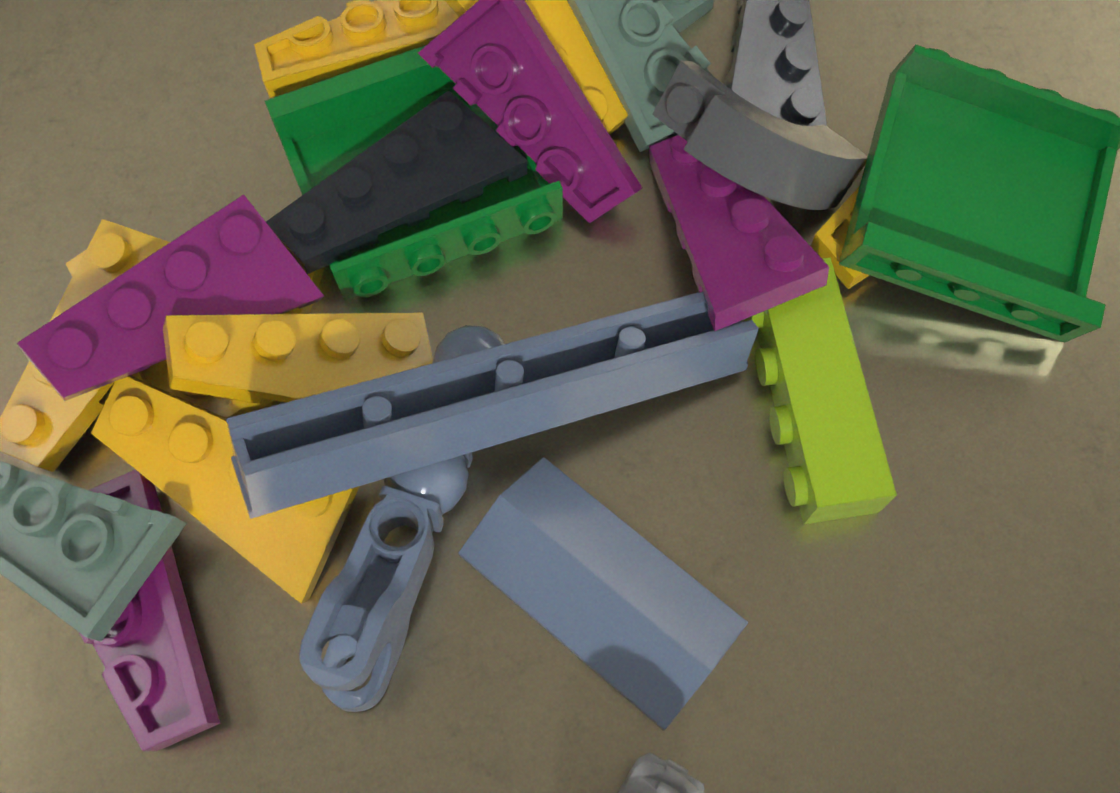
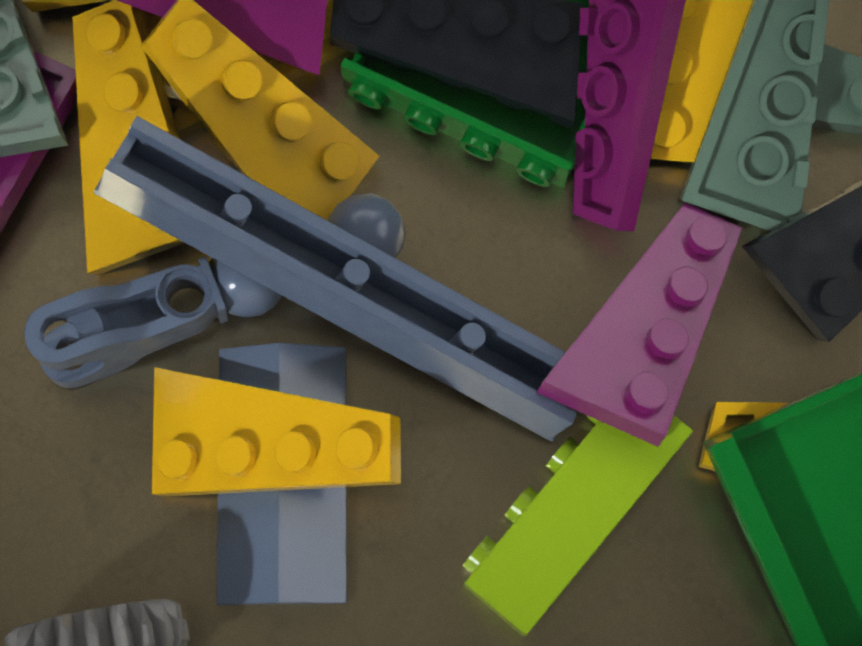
camera: 50 degrees right, 10 degrees up
dark grey arch [652,61,868,210] -> none
none -> yellow wing [152,367,401,497]

